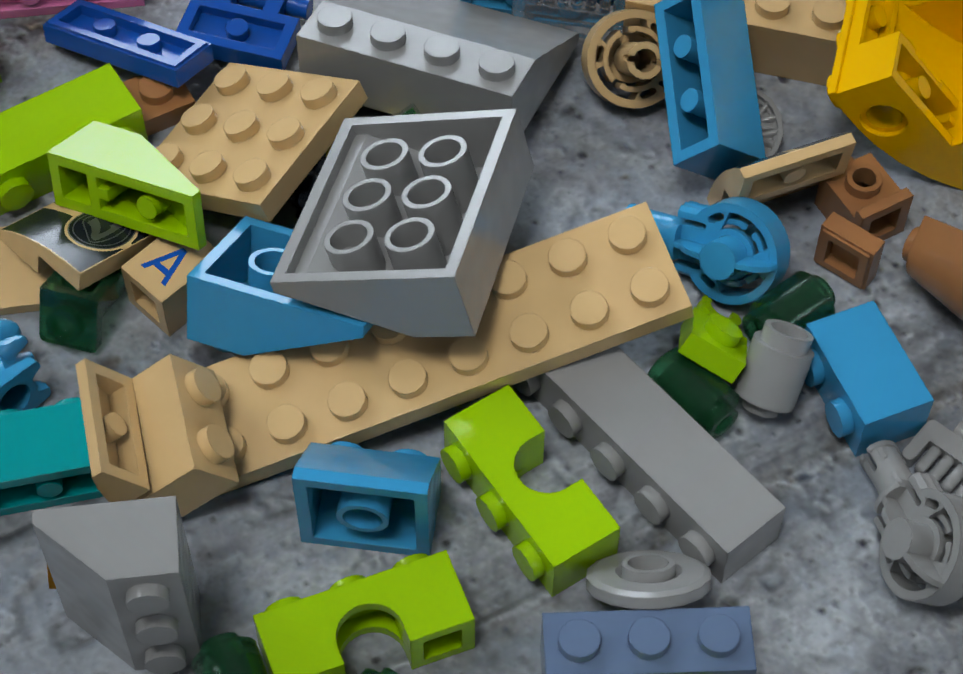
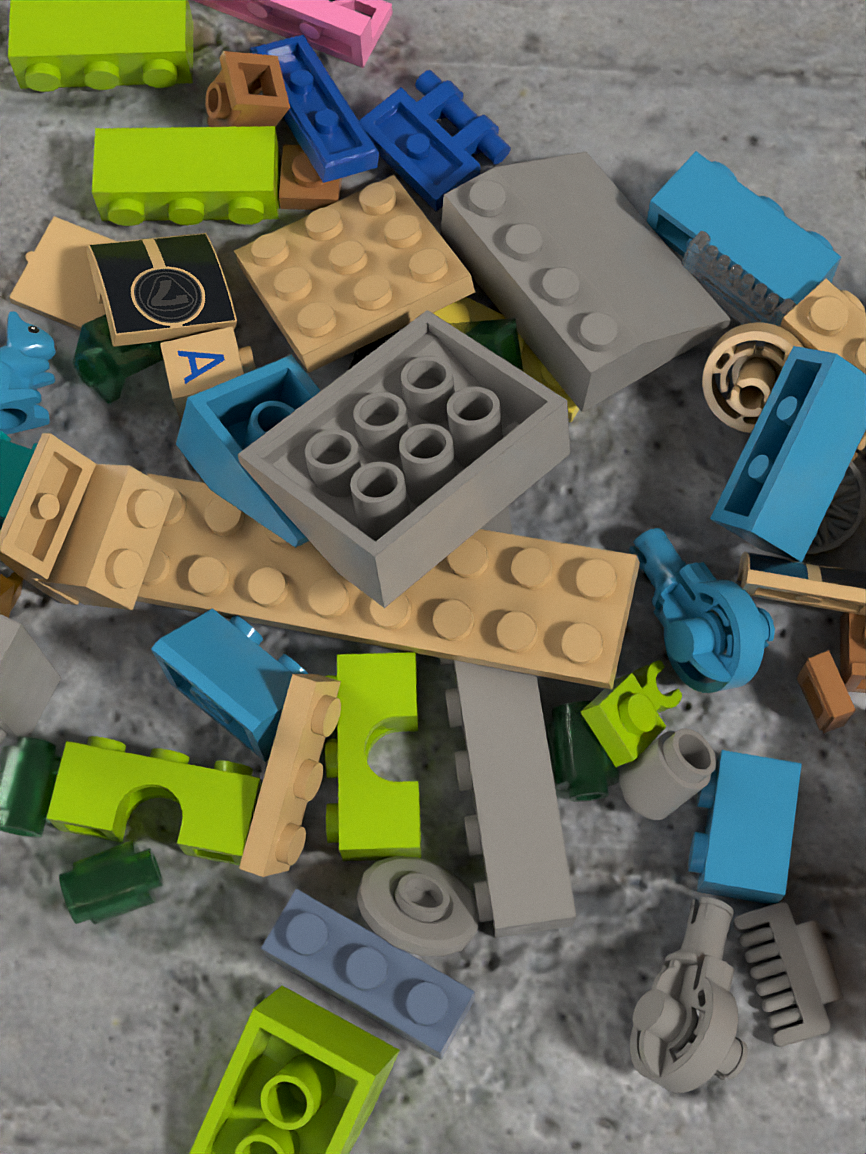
camera: 35 degrees right, 15 degrees up
lime slope [47,121,207,250] -> none
clear green brick [742,271,836,343] -> none
none -> medium nougat brick [205,51,290,127]
none -> tan plate [239,674,341,877]

